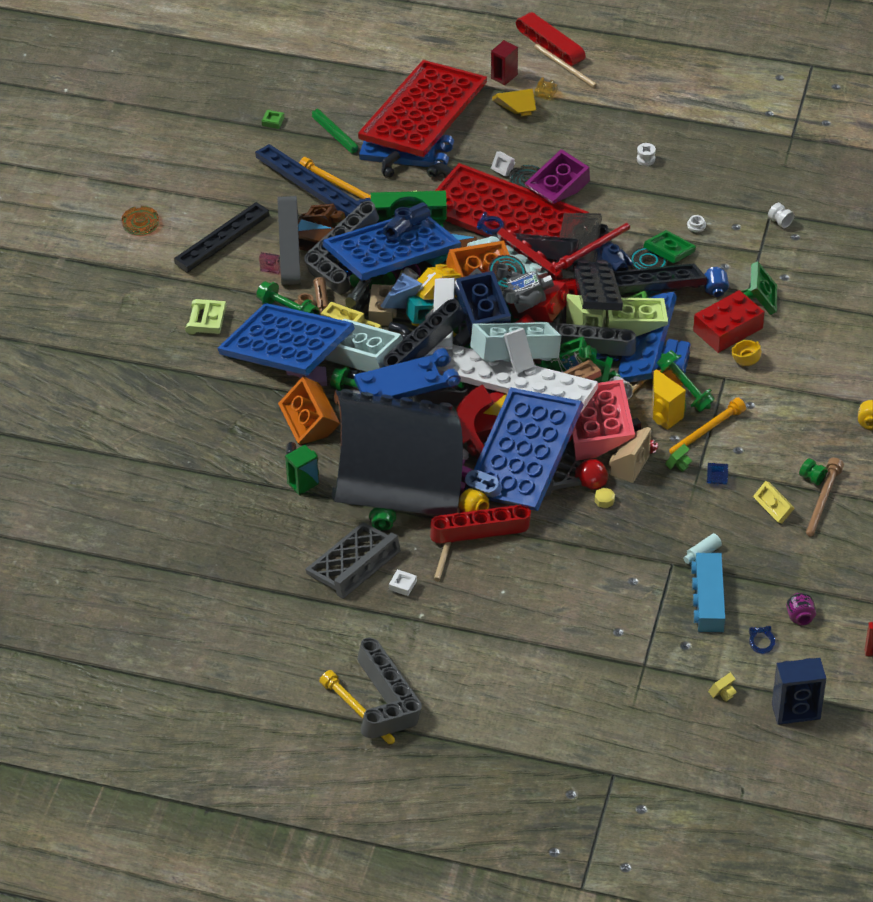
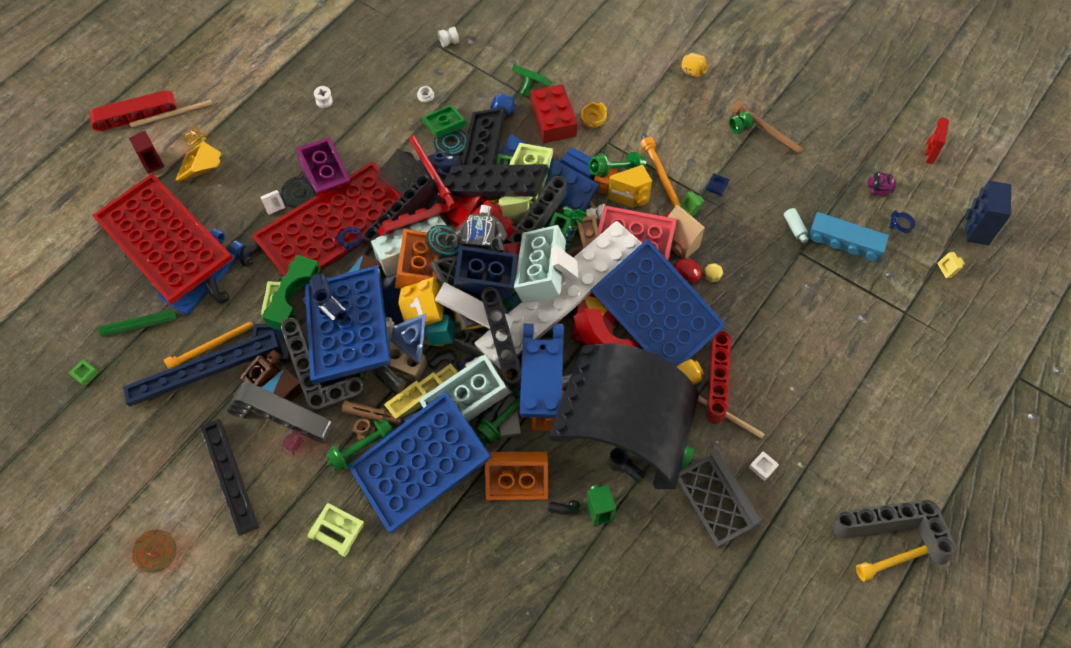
camera: 70 degrees left, 15 degrees up
medium blue beam [465,470,502,497] -> none
light yellow plate [753,481,795,524] -> none

